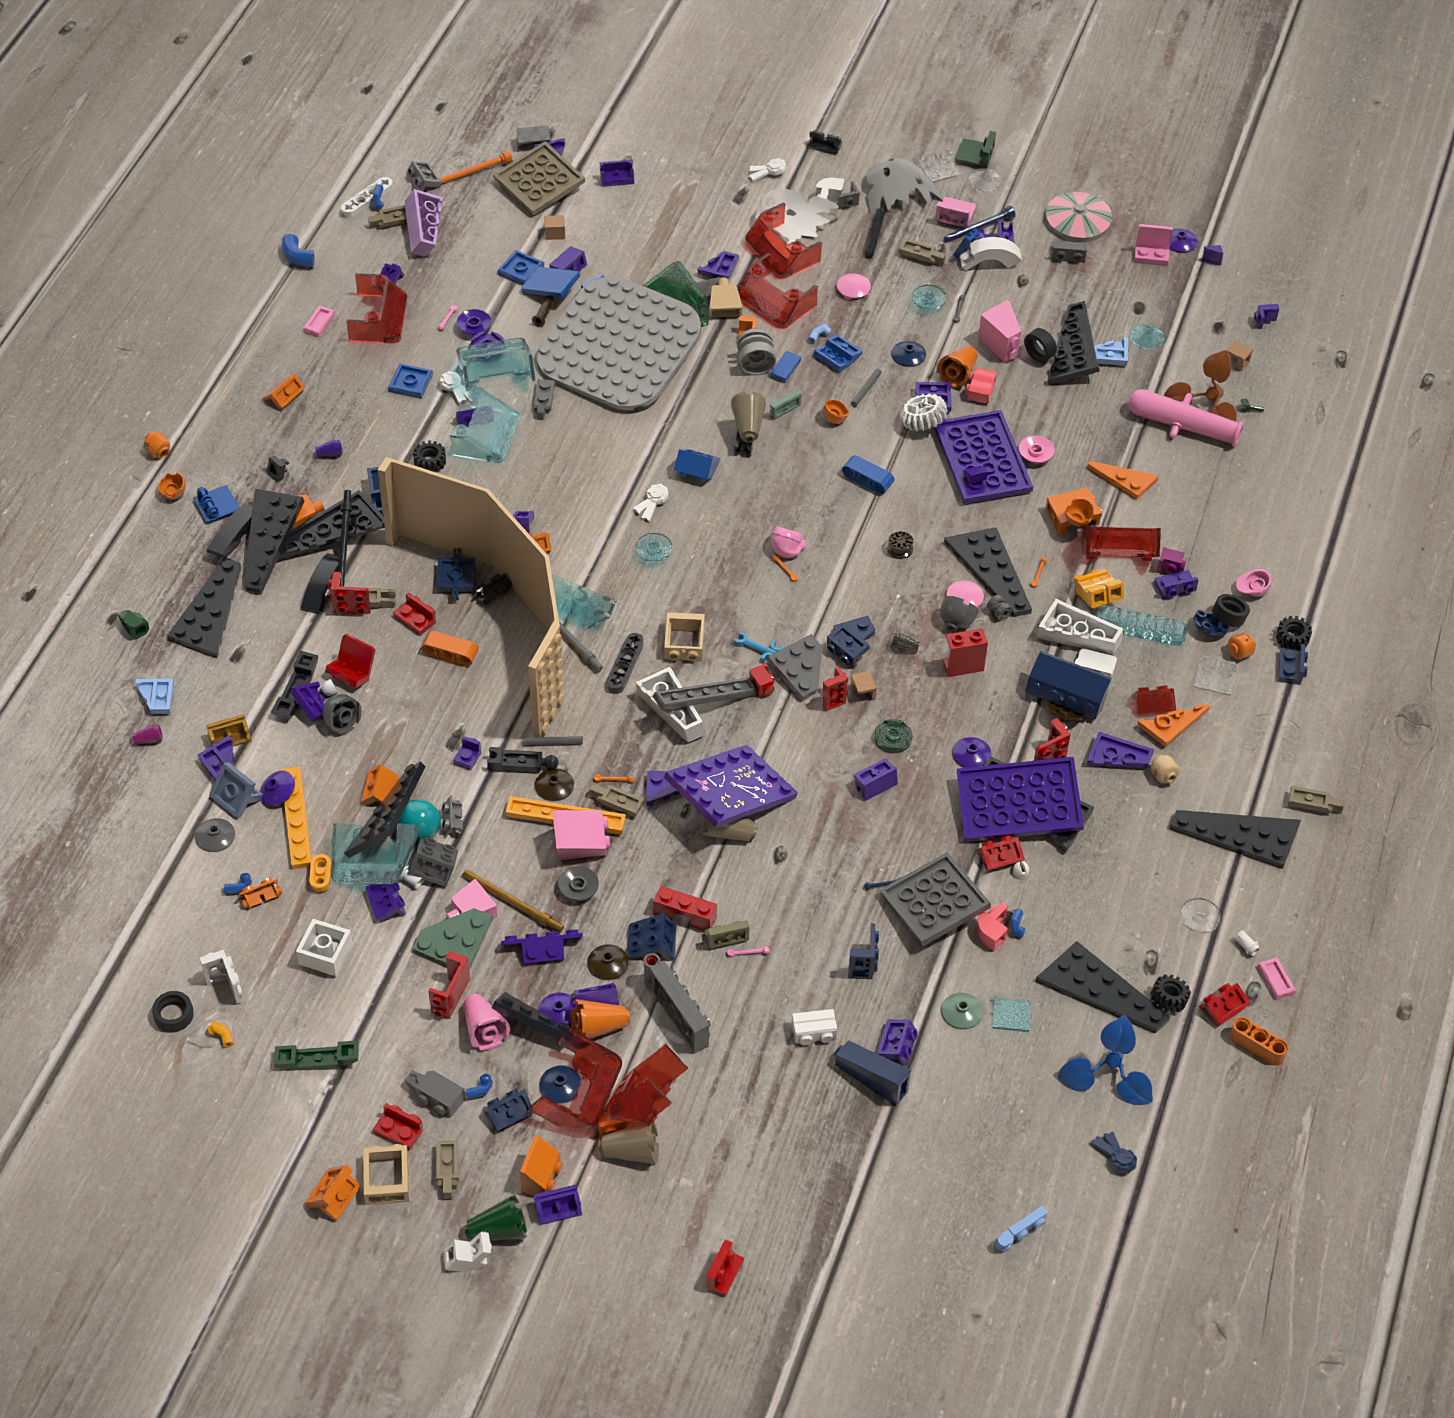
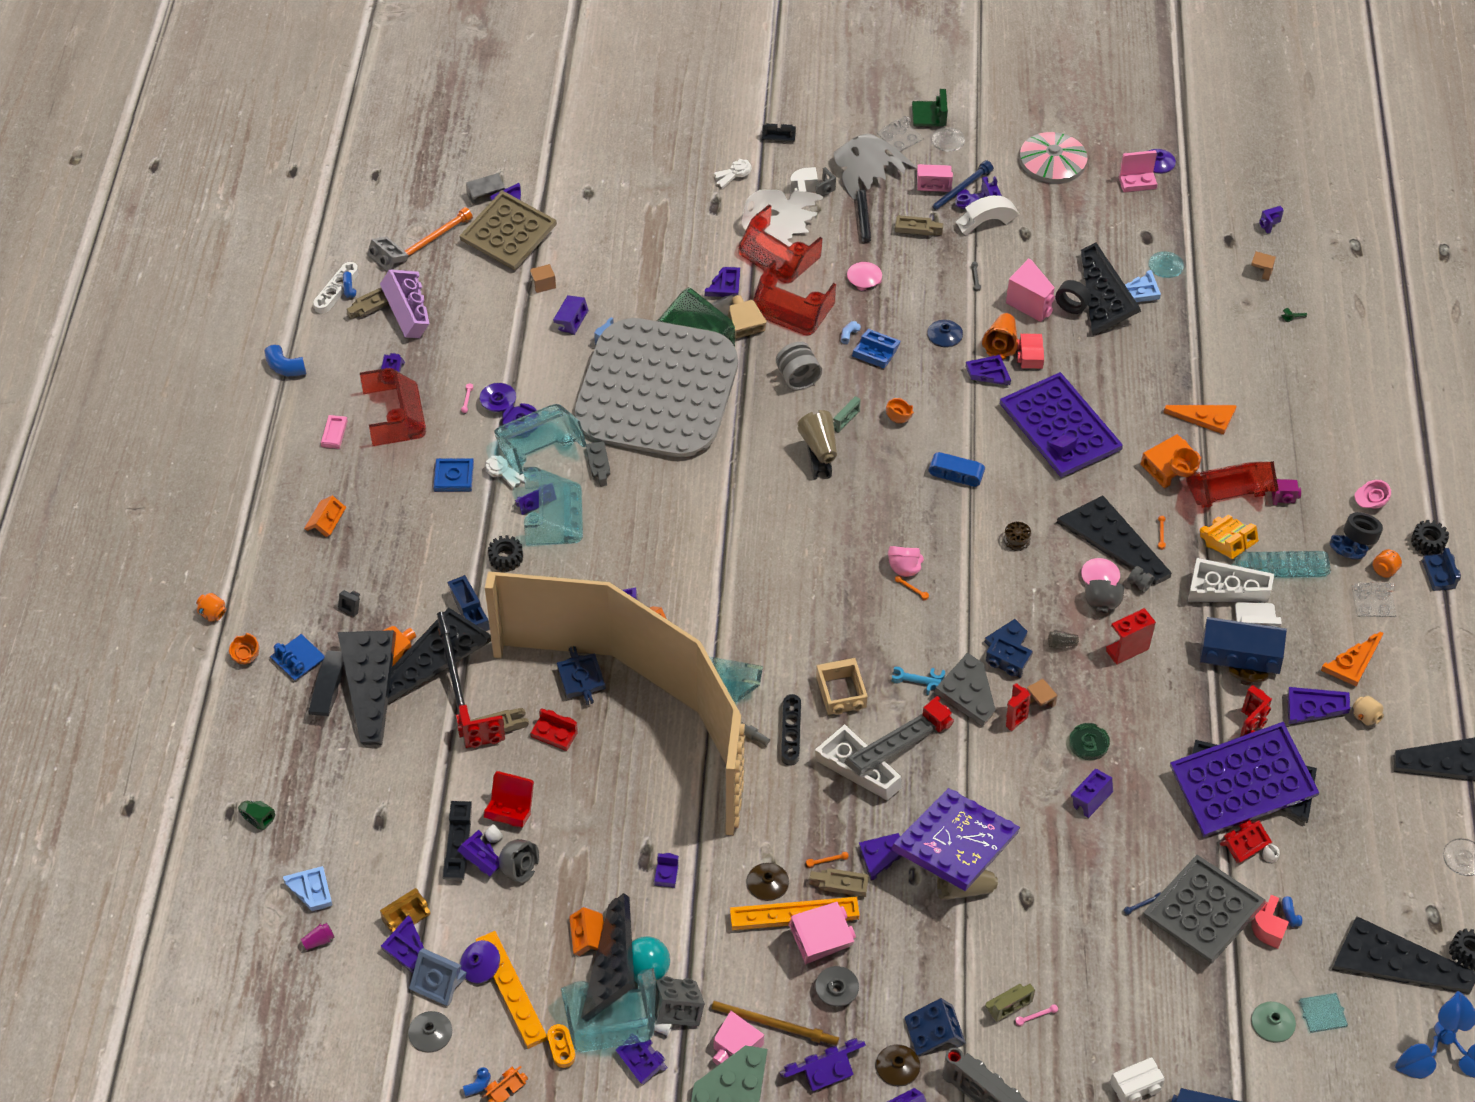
camera: 15 degrees left, 0 degrees up
black wing [167,557,241,658] -> none
black slope [301,553,339,614] -> none
dark purple cone [315,439,343,457] -> none
orange beam [421,631,479,666] -> none
flat silver hinge [441,795,463,839] -> none
black hinge [473,572,512,604] -> none
black plate [487,747,559,772] -> none
blue tile [498,250,544,285] -> none
tile [521,267,580,298] -> none
dark grey bar [524,736,583,745] -> none
dark brown pin [532,296,558,327] -> none
dark purple hinge [599,159,634,187] -> none
white piece [634,484,669,522] -> none
clear light blue dish [636,533,672,562] -> none
red arch [653,885,717,931] -> none
blue slope [674,449,721,482] -> none
orange panel [738,316,757,337] -> none
tile [770,351,801,383] -> none
dark blue bracket [848,923,879,979] -> none
dark grey bar [851,369,882,407] -> none
dark purple bracket [877,1019,918,1065] -> none
white gear [899,393,947,432] -> none
clear light blue dish [912,285,946,310] -> none
blue tile [953,228,979,258] -> none
dark purple dish [953,737,991,768] -> none
bright pink dish [1019,436,1055,463] -> none
dark grey bracket [1052,241,1087,263] -> none
bright pink piece [1128,389,1244,447] -> none
clear red bracket [1133,685,1176,715] -> none
dark purple bracket [1154,570,1199,599] -> none
dark orange plant [1164,350,1237,422] -> none
dark purple slope [1202,245,1223,265] -> none

